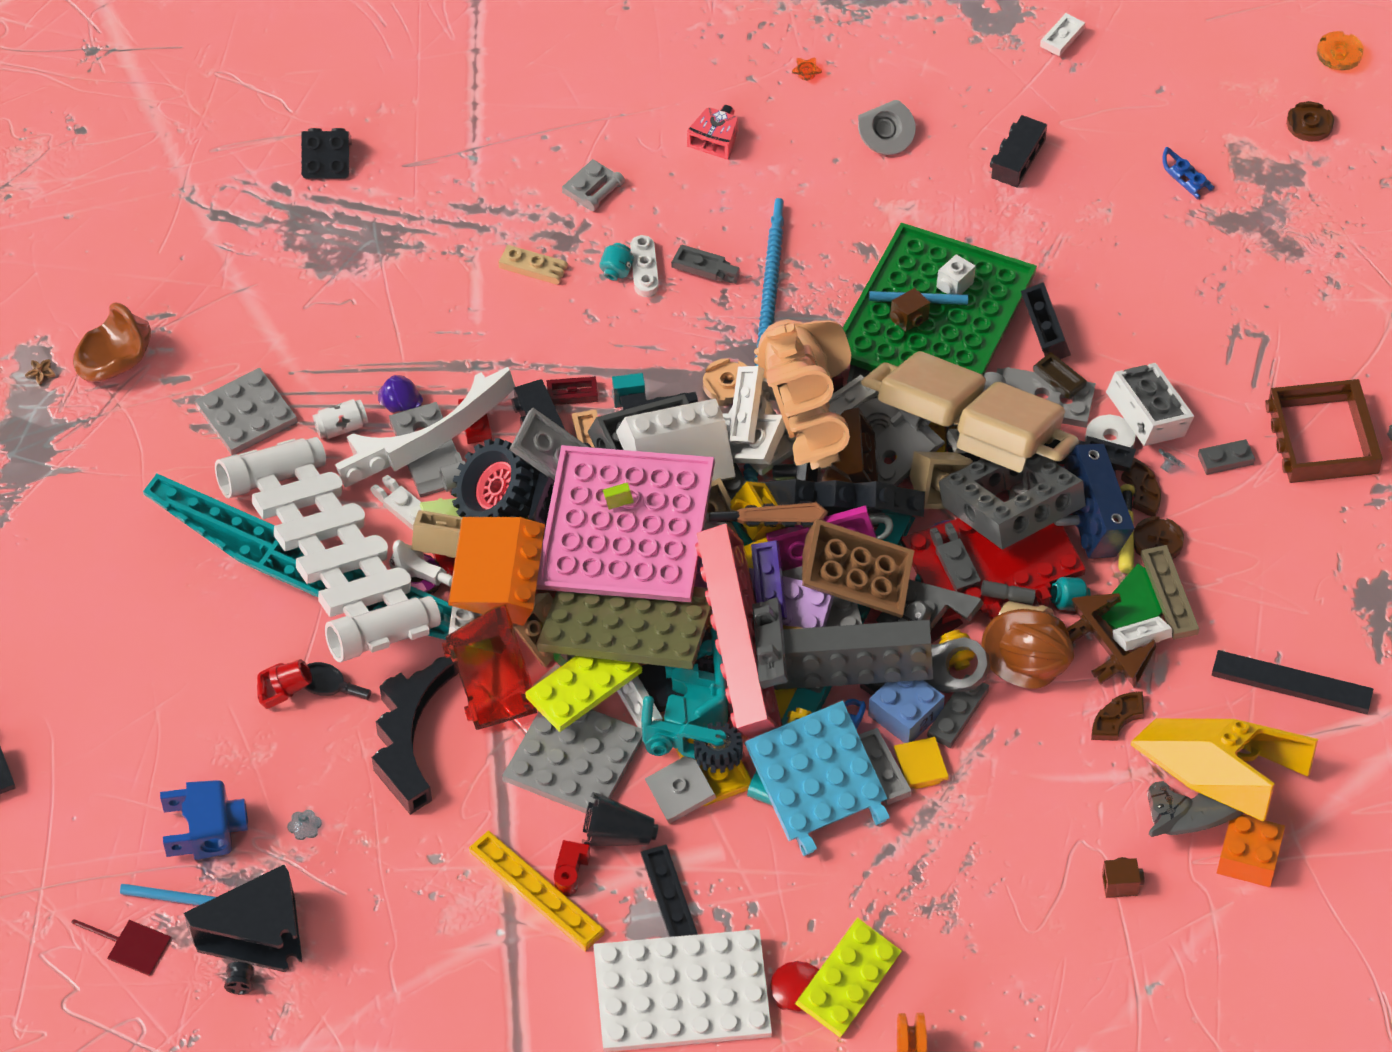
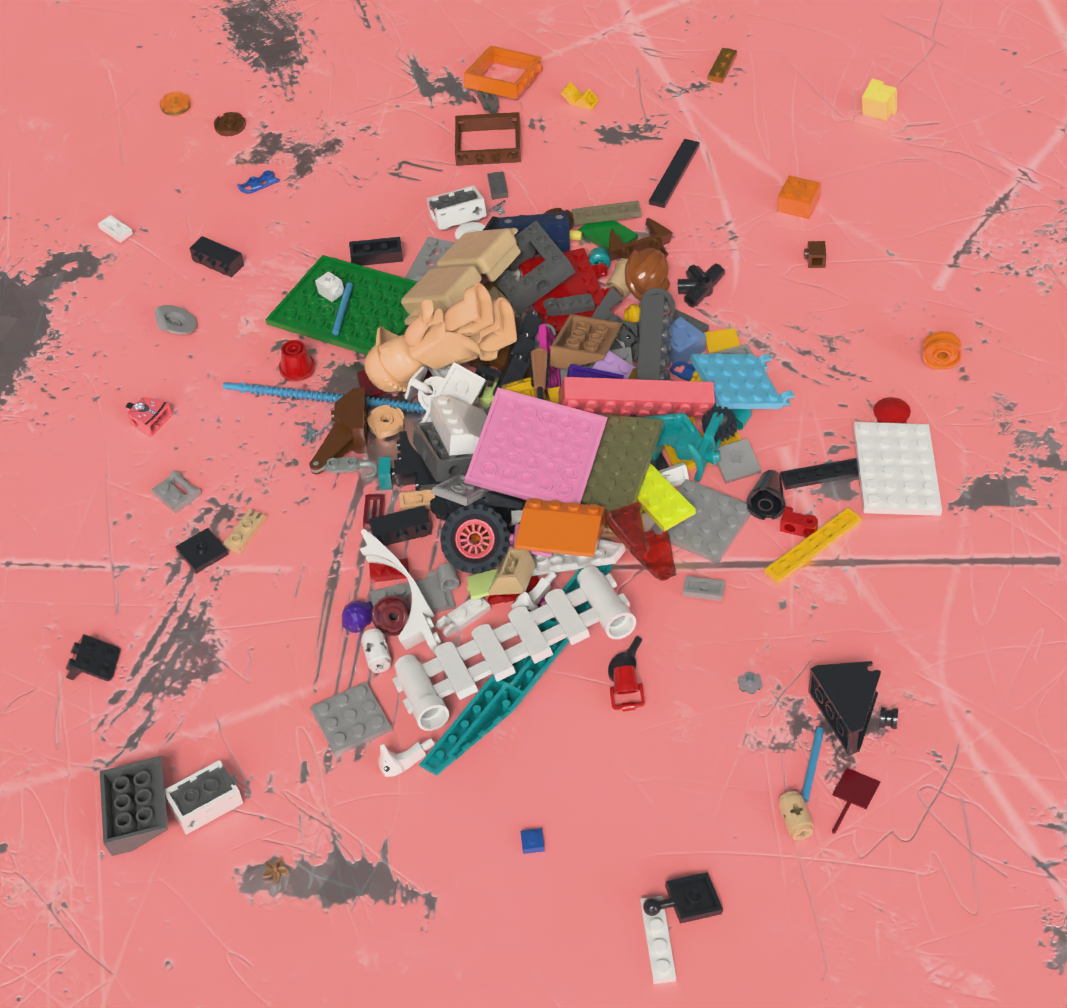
camera: 80 degrees left, 5 degrees down
dark orange piece [73,302,151,382] -> none
blue piece [160,780,248,860] -> none
black arch [371,653,458,815] -> none
teal head [599,243,634,281] -> none
lime tile [603,483,634,510] -> none
white plate [630,235,659,297] -> none
dark grey hinge [671,245,740,284] -> none
white plate [728,366,764,443] -> none
dark grey hinge [752,597,788,689] -> none
clear orange plate [792,58,822,81] -> none
neon yellow plate [795,917,902,1038] -> none
reddish brown brick [890,288,930,332] -> none
dark grey piece [981,580,1035,605] -> none
dark brown tile [1033,352,1087,399] -> none
reddish brown tile [1091,691,1144,741] -> none
white plate [1113,616,1172,651] -> none
yellow windscreen [1131,718,1318,822] -> none
dark grey animal [1147,781,1243,837] -> none
none -> dark grey slope [100,756,168,856]
none -> piece [165,760,243,835]
none -> black plate [175,528,229,574]
none -> red piece [279,340,315,381]
none -> clear light blue plant [301,426,318,447]
none -> reddish brown slope [309,387,378,478]
none -> dark red piece [372,596,411,636]
none -> white animal [378,738,435,777]
none -> blue plate [520,828,545,854]
none -> black piece [677,263,725,308]
none -> light grey plate [683,576,725,601]
none -> tan piece [778,791,814,840]

